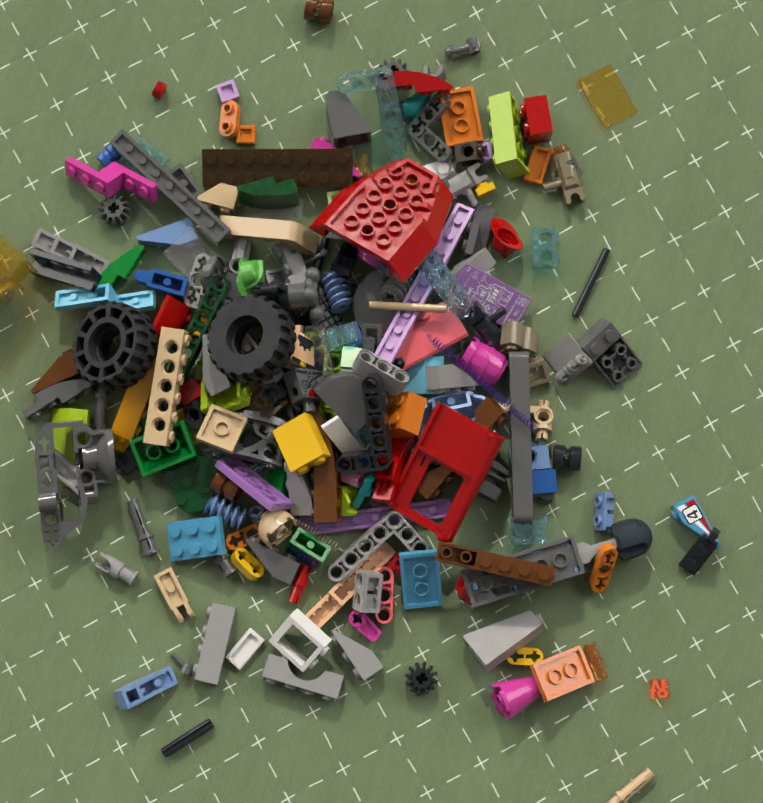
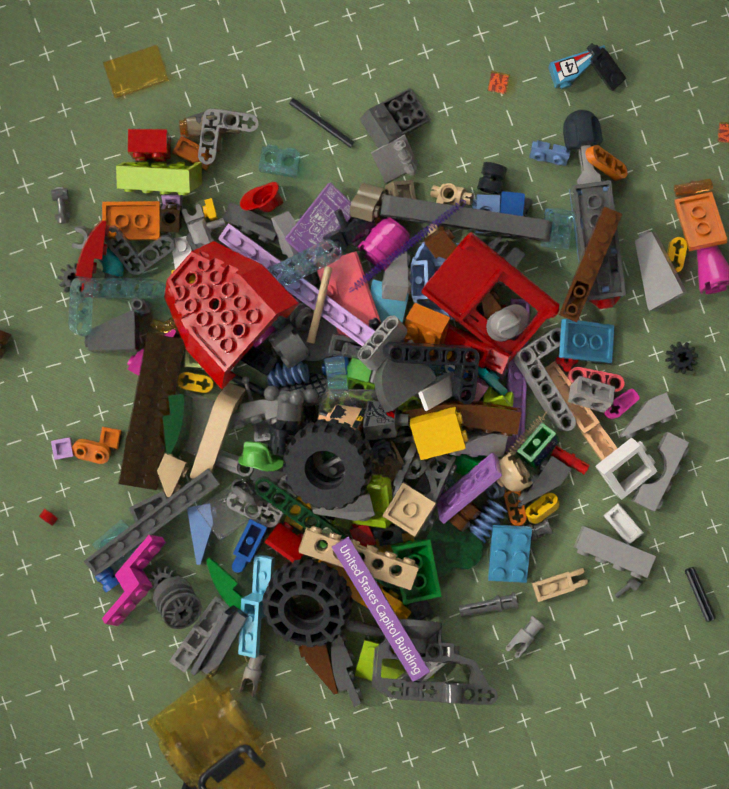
camera: 80 degrees left, 5 degrees up
medium blue slope [113,665,178,709] -> none
none -> dark grey bar [131,297,151,317]
none -> dark grey wheel [153,577,202,629]
none -> yellow beam [177,372,214,393]
none -> light grey beam [198,108,259,164]
none -> light grey piece [239,652,266,697]
none -> dark grey brick [268,322,311,368]
none -> medium lavender tile [332,536,430,682]
none -> light grey piece [486,304,529,341]
none -> tile [487,71,510,94]

